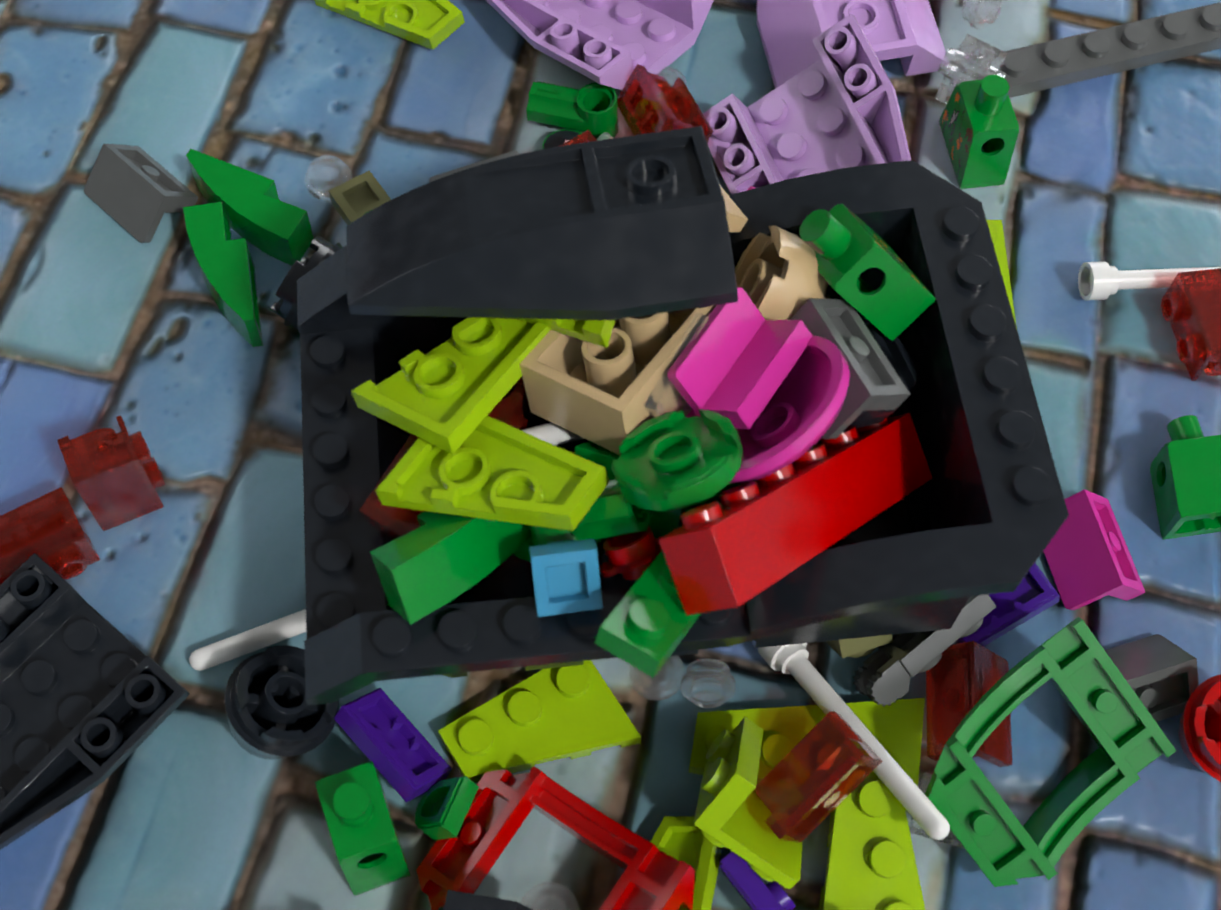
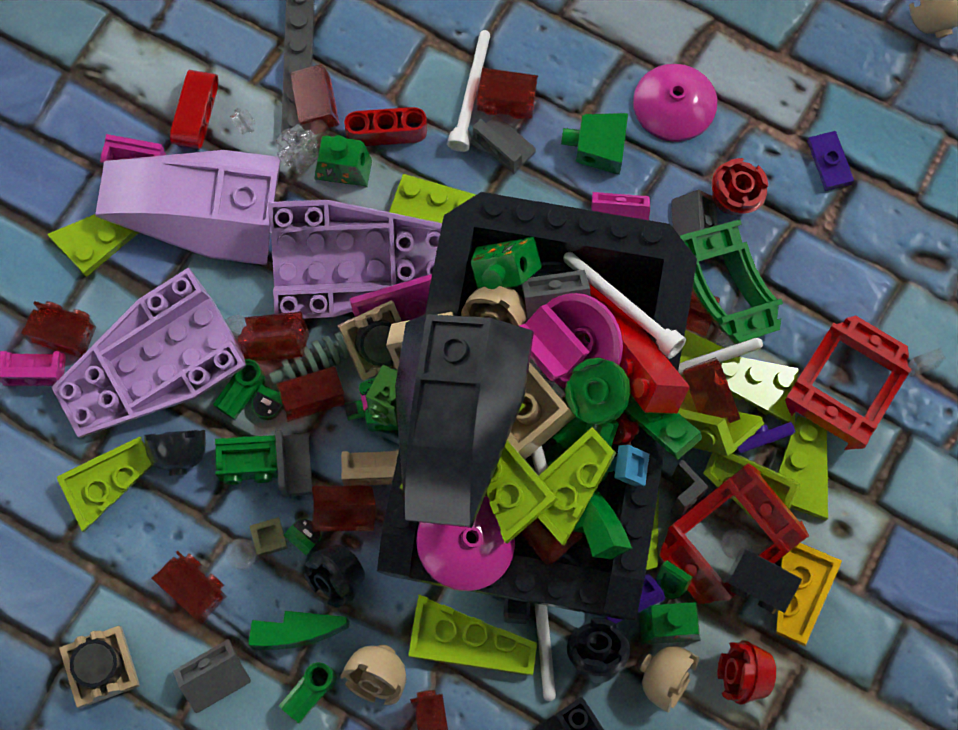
camera: 70 degrees left, 10 degrees up
green slope [186,149,314,266] -> none
none -> piece [59,626,140,709]
none -> black cylinder [144,430,206,476]
none -> clear red hinge [151,551,227,624]
none -> green hinge [215,435,278,485]
none -> green piece [279,662,337,724]
none -> clear red panel [290,64,339,128]
none -> tan cylinder [341,645,407,705]
none -> red beam [344,107,428,146]
none -> lime wing [408,594,537,676]
none -> dark pink dish [416,496,515,591]
none -> dark grey panel [473,115,536,174]
none -> white piece [563,252,686,359]
none -> tan cylinder [640,646,699,713]
none -> dark grey panel [670,460,708,519]

